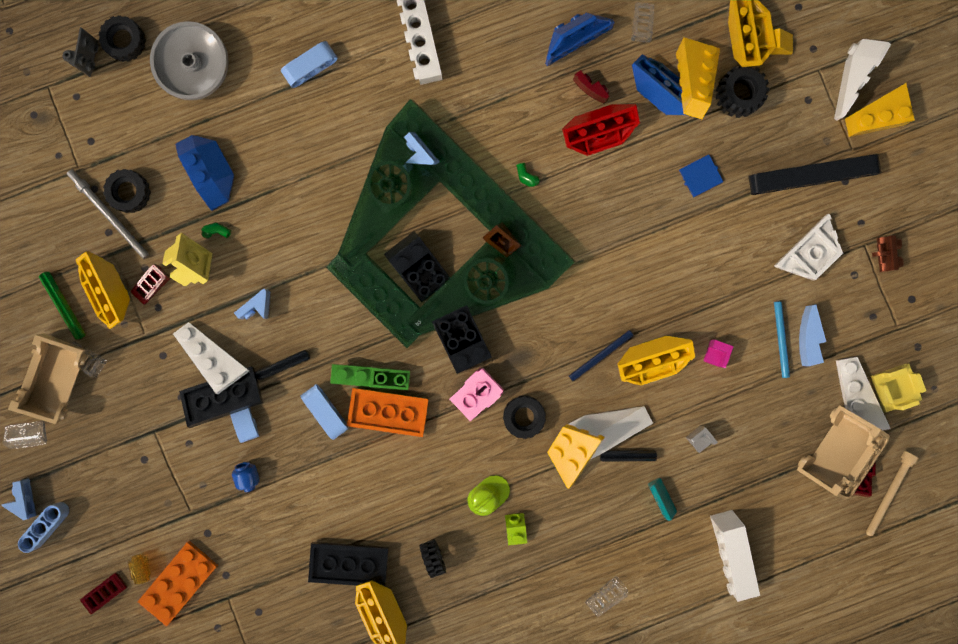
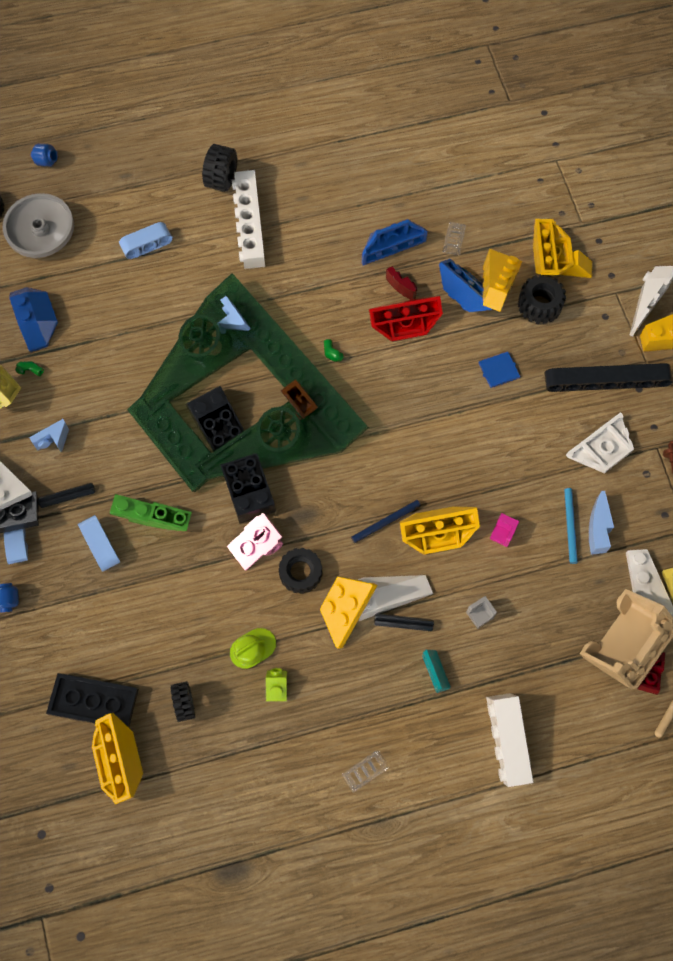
camera: 10 degrees right, 20 degrees down
orange plate [347,388,429,437] -> none

